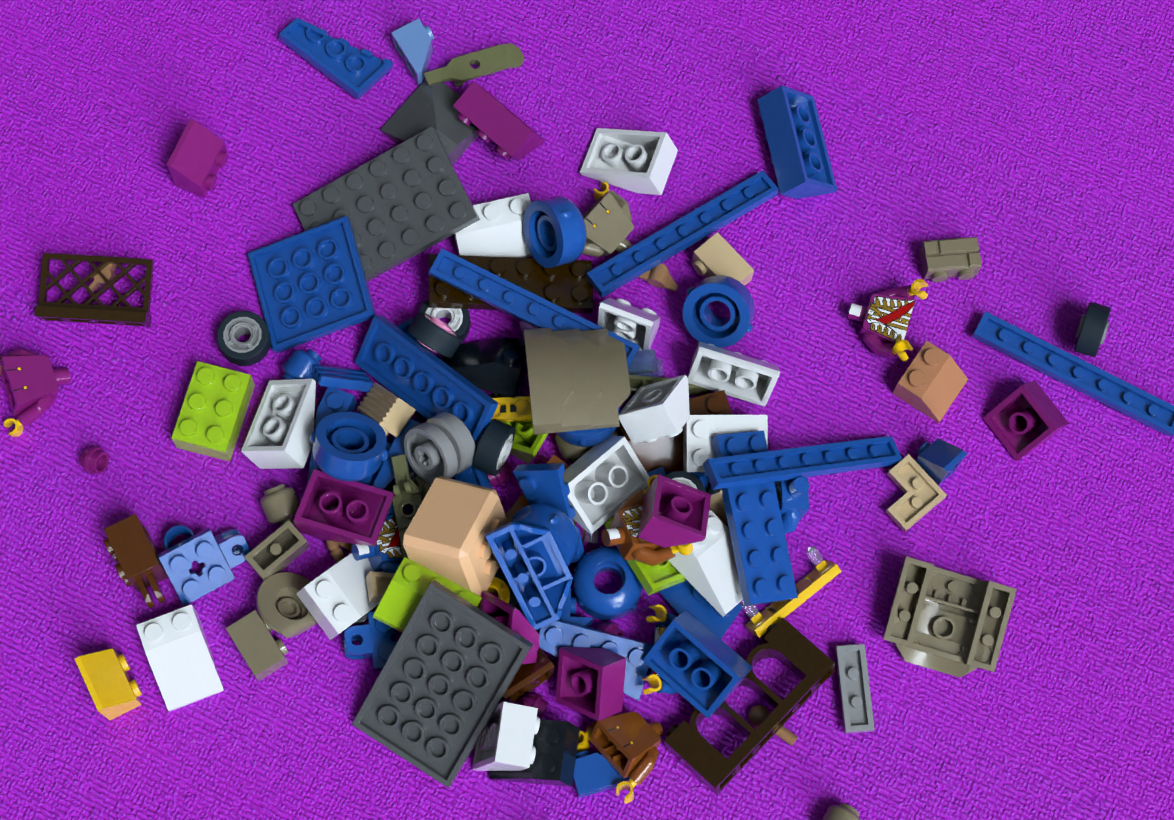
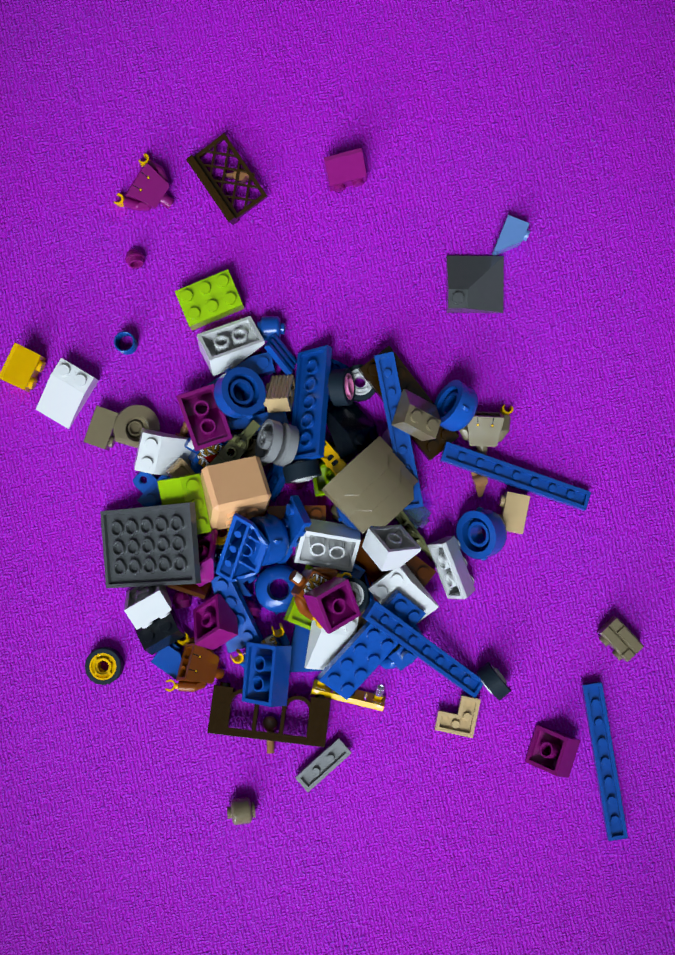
camera: 55 degrees right, 15 degrees up
reddish brown brick [103,514,168,608] -> none
plate [157,528,251,606] -> none
wheel [217,311,271,366] -> none
dark tan brick [244,520,310,581] -> none
blue tile [248,216,377,354] -> none
dark tan head [260,484,300,527] -> none
blue wing [279,18,393,100] -> none
dark grey plate [293,126,480,282] -> none
olive piece [423,43,525,87] -> none
magenta slope [453,81,545,160] -> none
white slope [454,193,532,258] -> none
white slope [580,128,678,195] -> none
white slope [598,298,661,355] -> none
blue slope [757,85,838,199] -> none
torso [847,279,929,361] -> none
dark tan slope [883,556,1017,677] -> none
nougat slope [892,341,968,423] -> none
blue slope [916,438,967,486] -> none
black wheel [1074,302,1111,357] -> none
none -> dark tan slope [391,389,441,441]
none -> black wheel [476,662,511,700]

